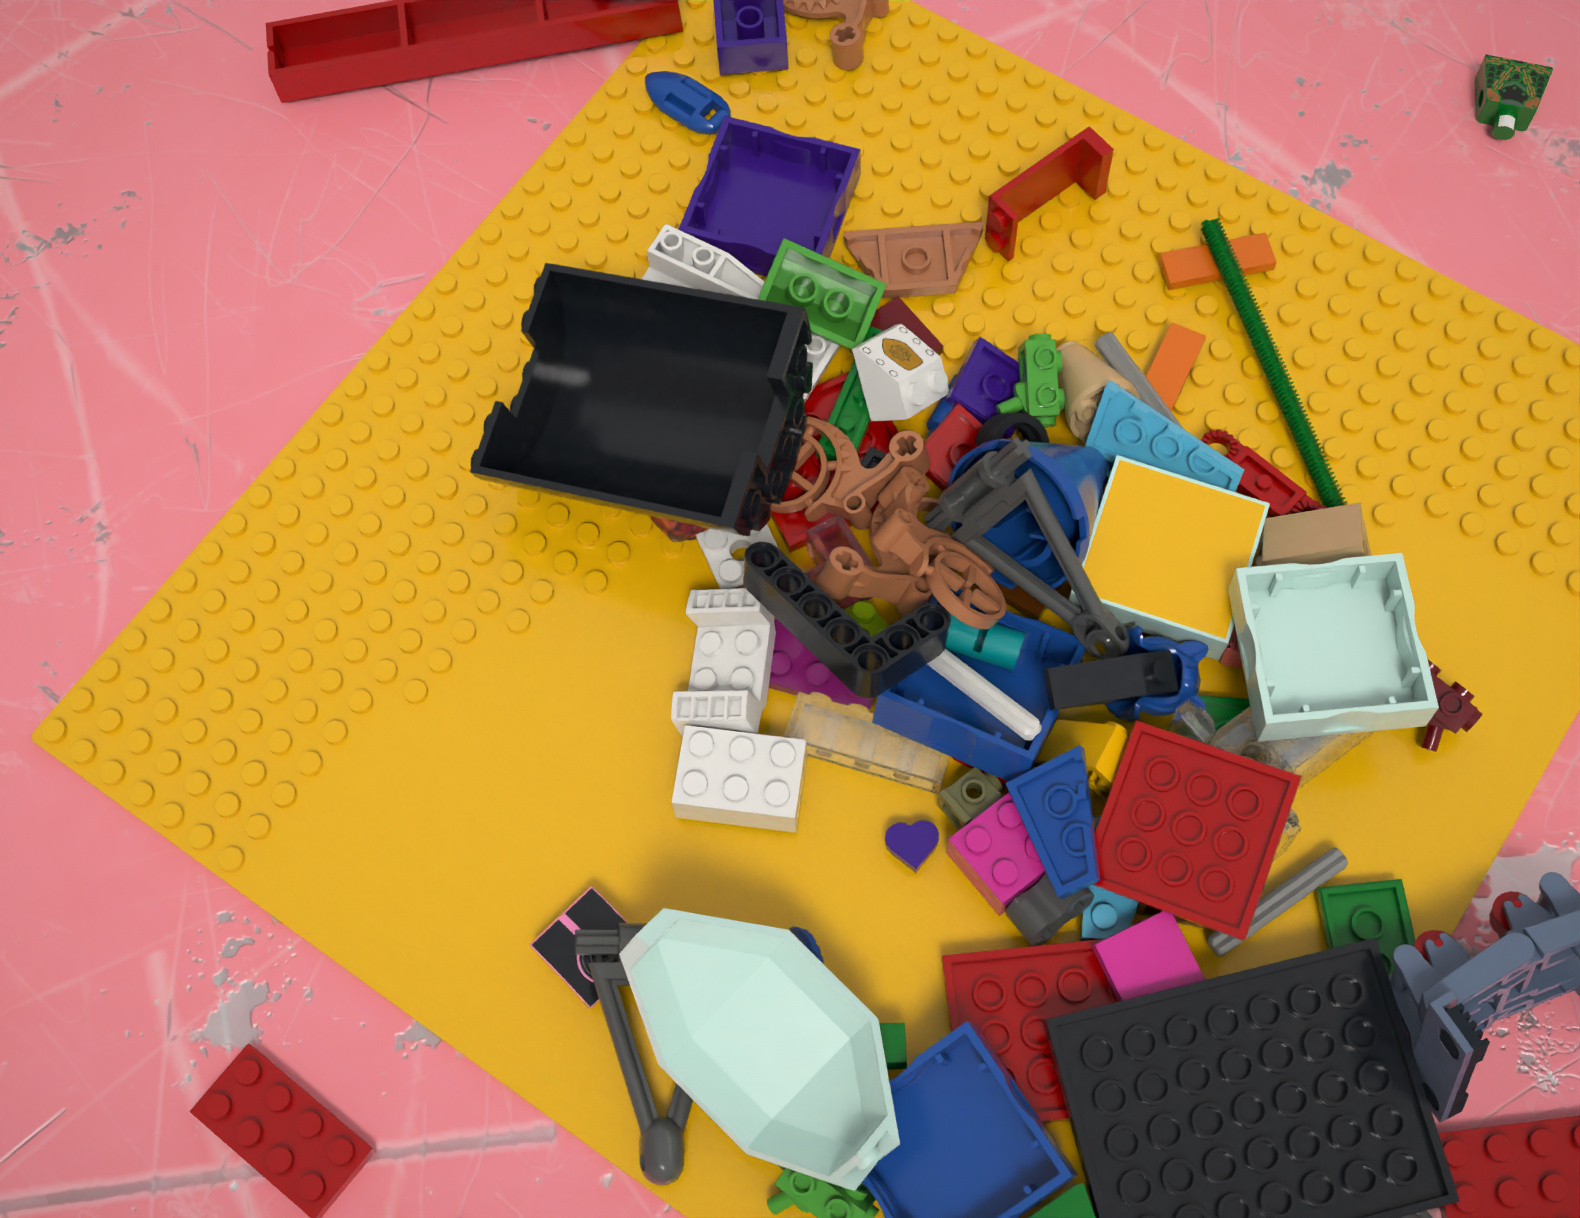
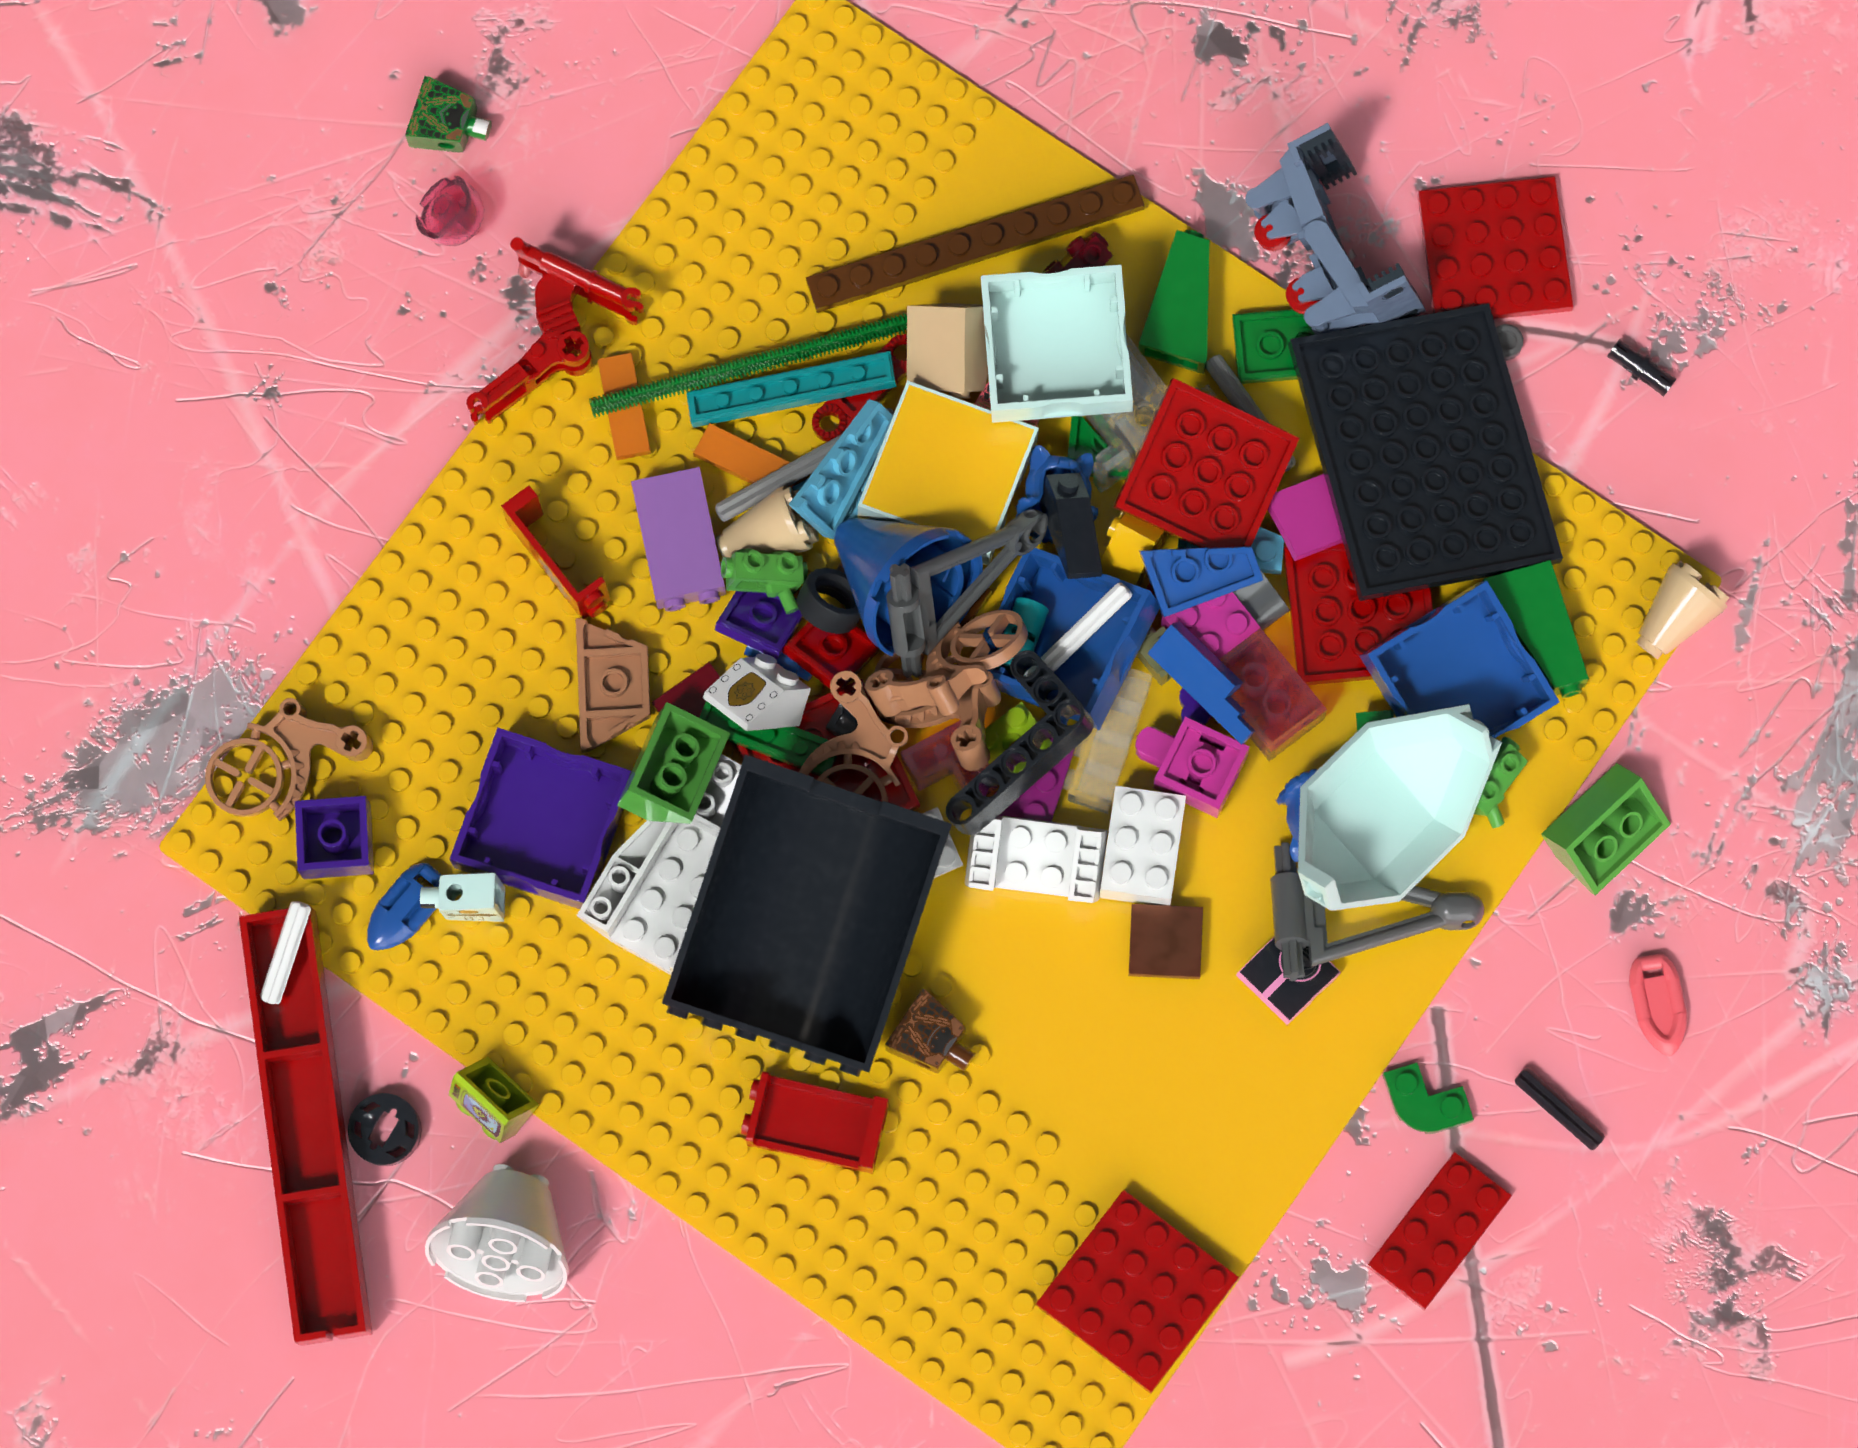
camera: 90 degrees left, 10 degrees up
none -> black piece [348,1093,422,1166]
none -> clear pink cylinder [415,176,485,247]
none -> light aqua torso [420,873,505,922]
none -> white cone [425,1164,569,1302]
none -> lime slope [449,1057,539,1143]
none -> red piece [466,237,645,425]
none -> medium lavender panel [631,467,726,611]
none -> teal tile [686,351,897,428]
none -> red panel [741,1071,889,1174]
none -> reddish brown plate [806,174,1145,313]
none -> torso [885,989,976,1074]
none -> red plate [1036,1189,1239,1394]
none -> copper tile [1129,904,1203,980]
none -> dark pink brick [1135,717,1249,818]
none -> green slope [1138,230,1210,374]
none -> blue piece [1148,621,1255,745]
none -> clear pink brick [1219,628,1327,761]
none -> green plate [1382,1063,1474,1134]

